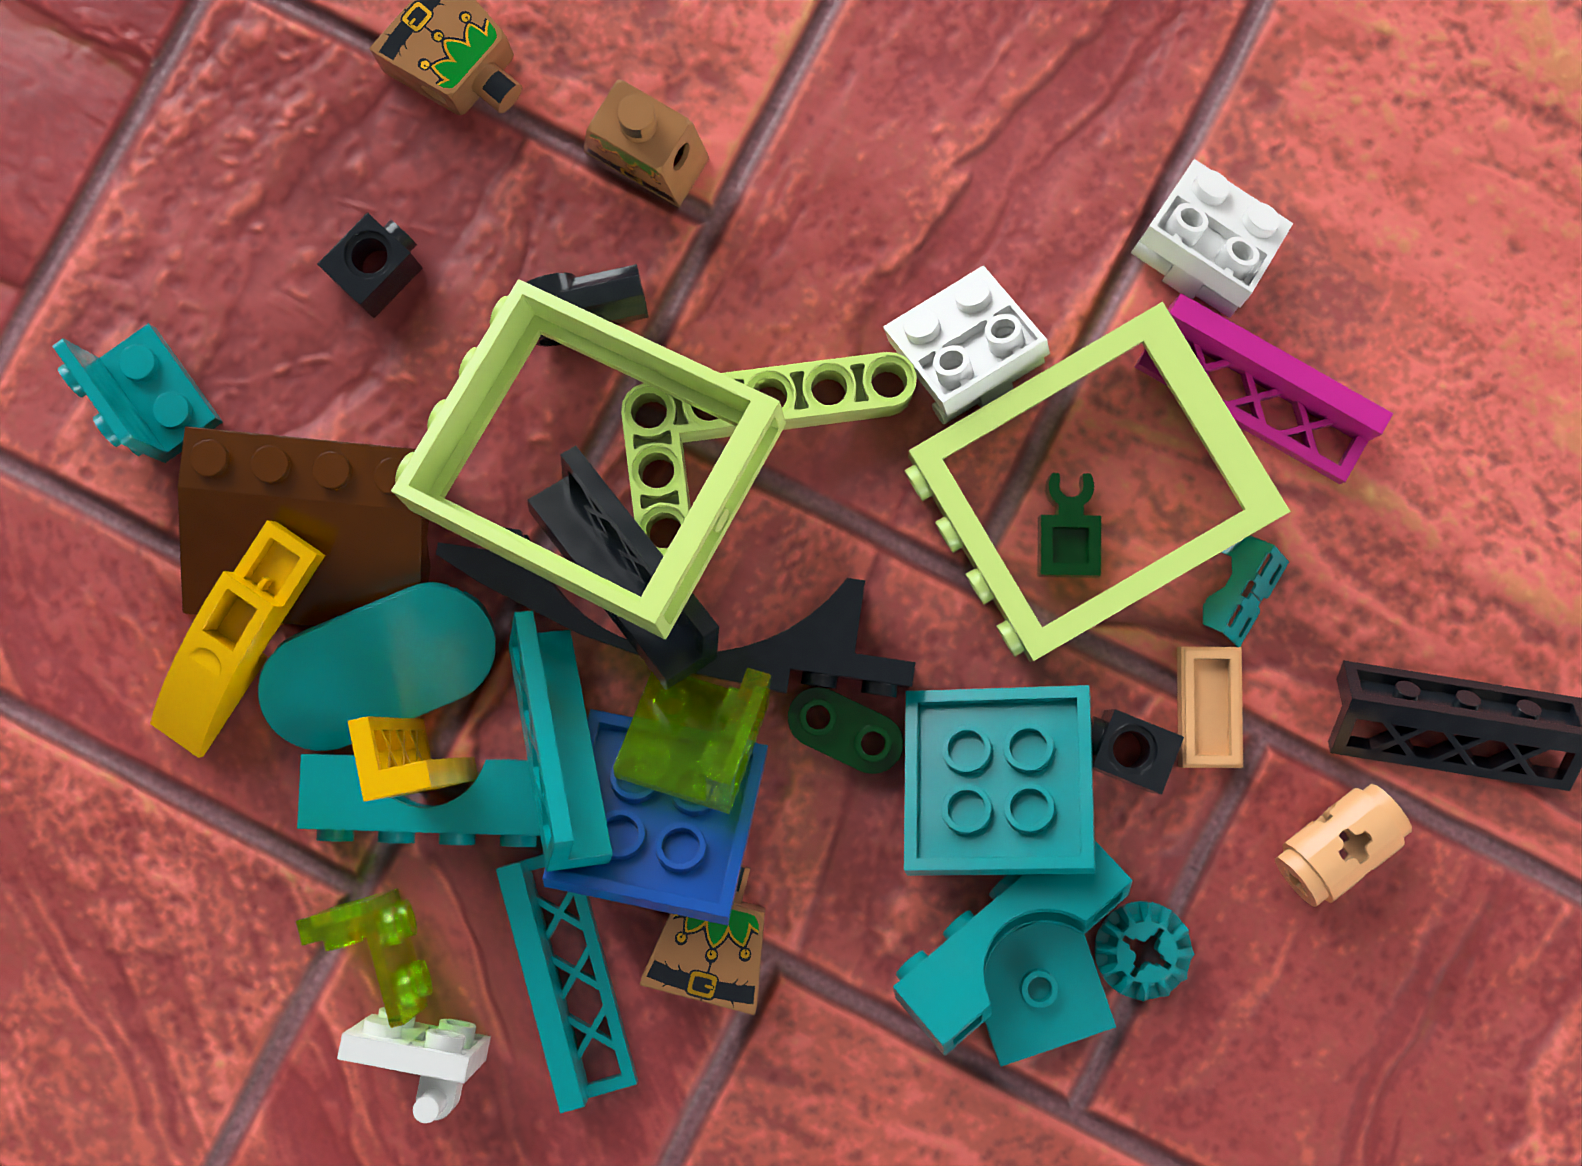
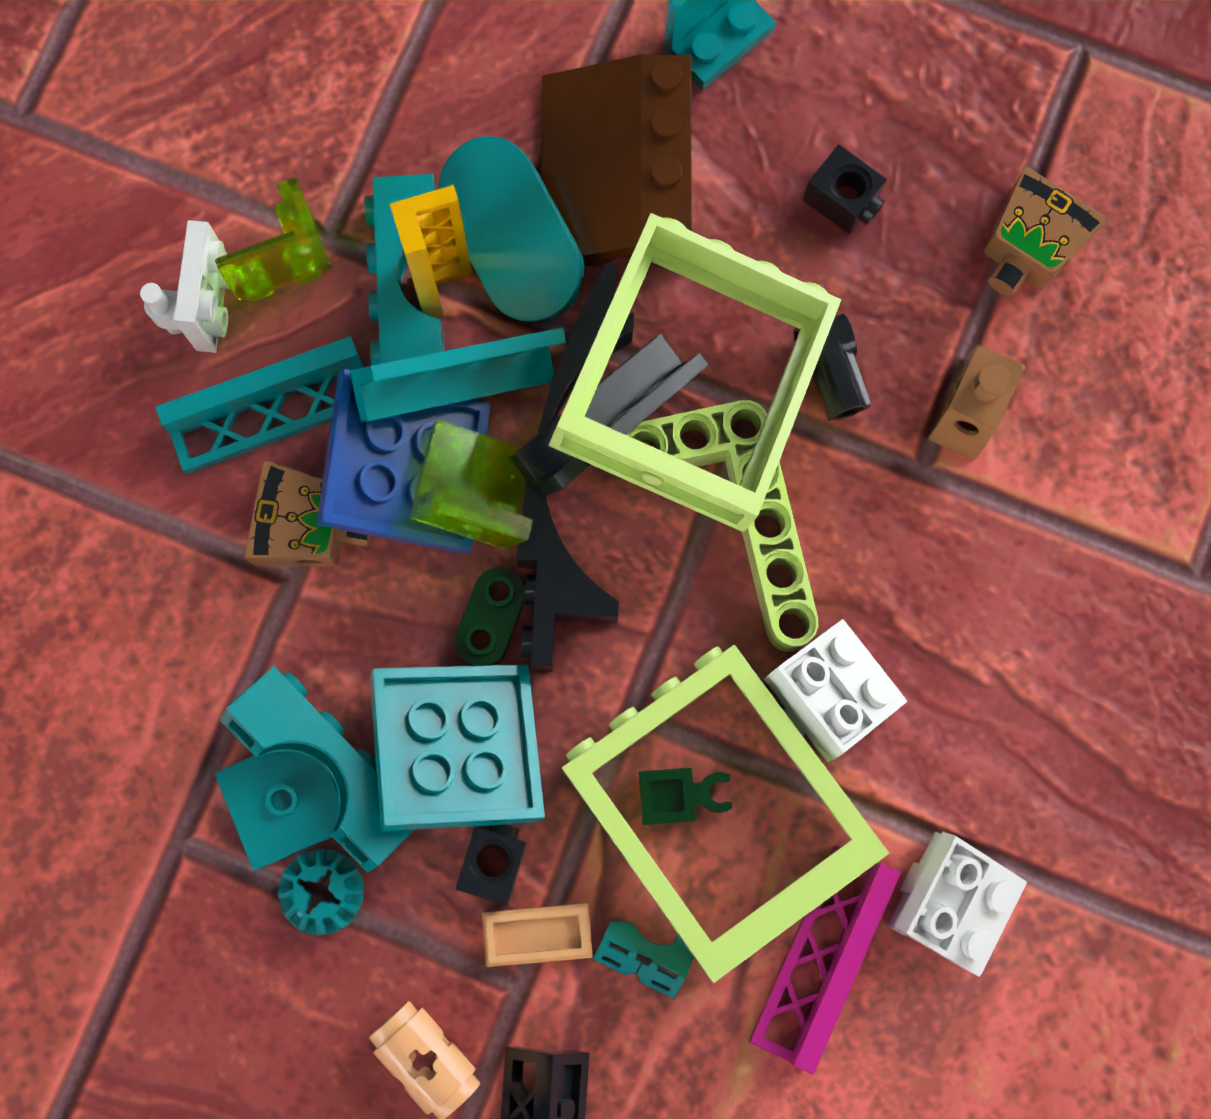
camera: 80 degrees right, 5 degrees down
yellow slope [150,520,326,758] -> none

